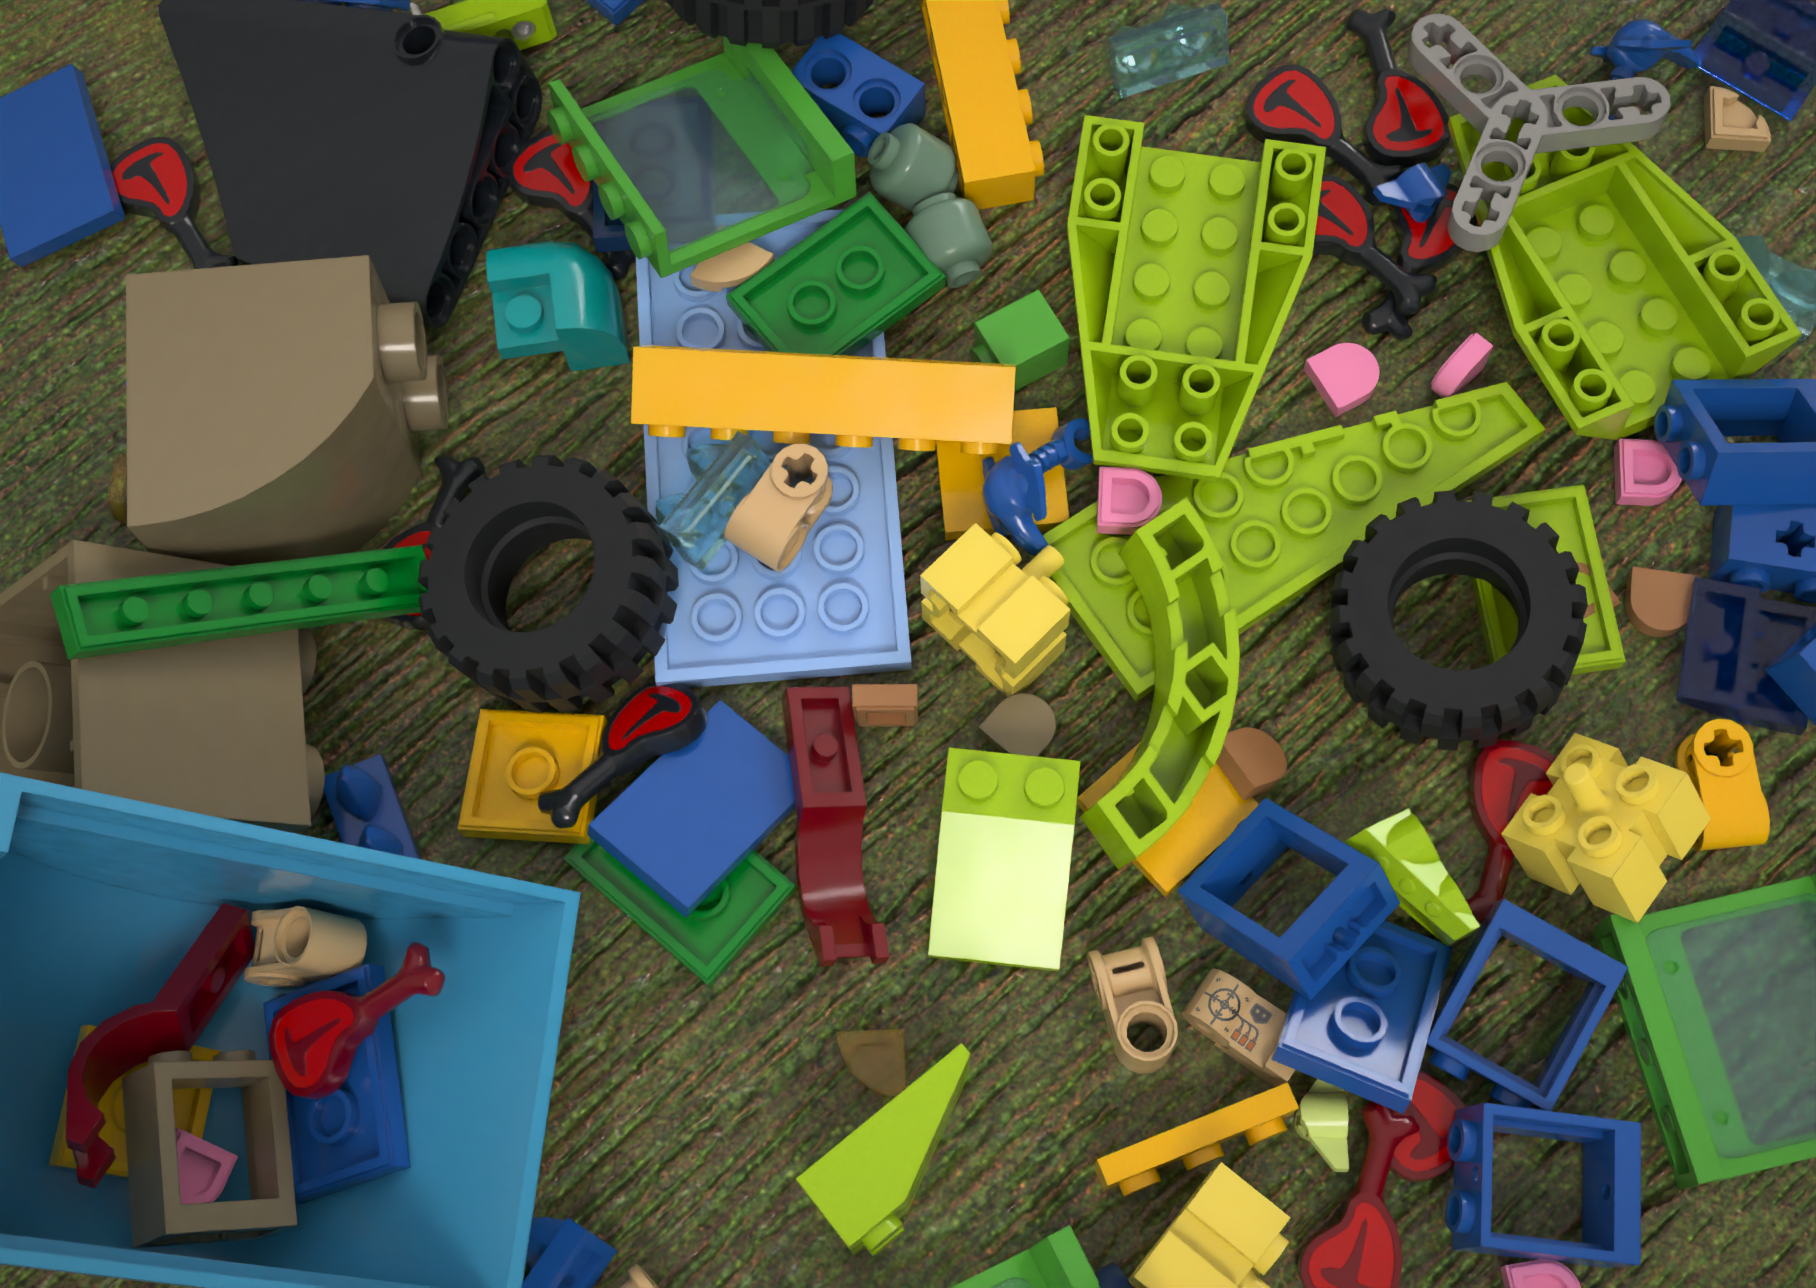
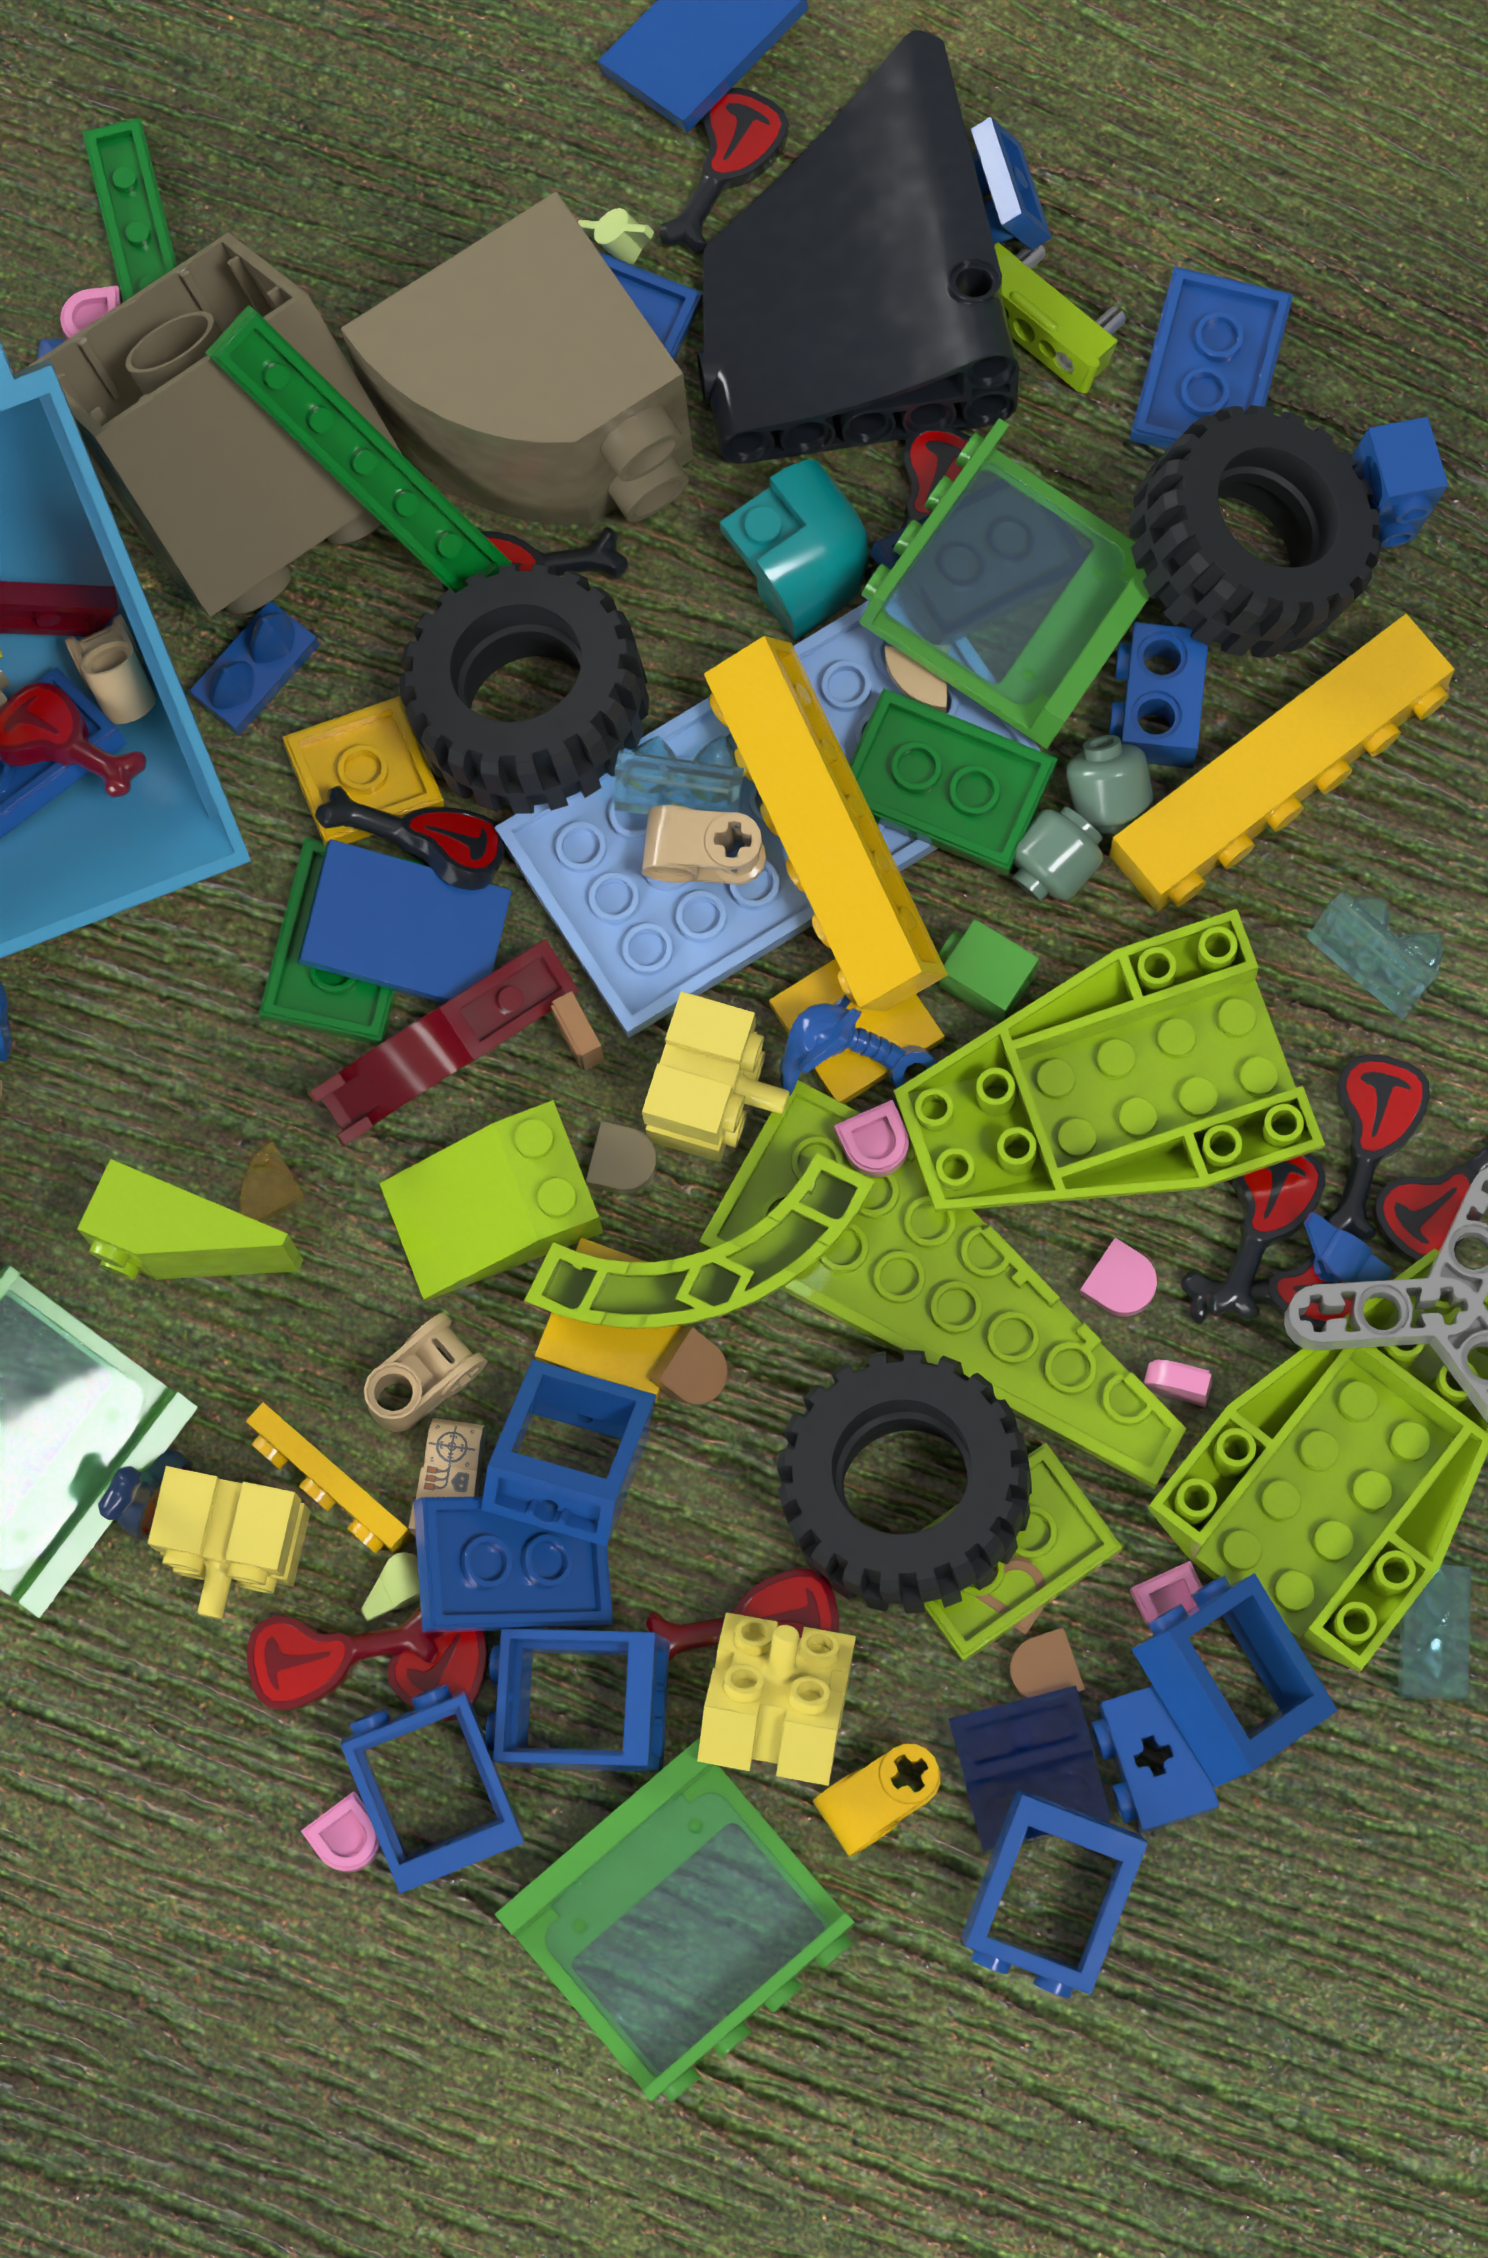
camera: 65 degrees right, 5 degrees up
lime slope [1343,808,1480,946] -> none

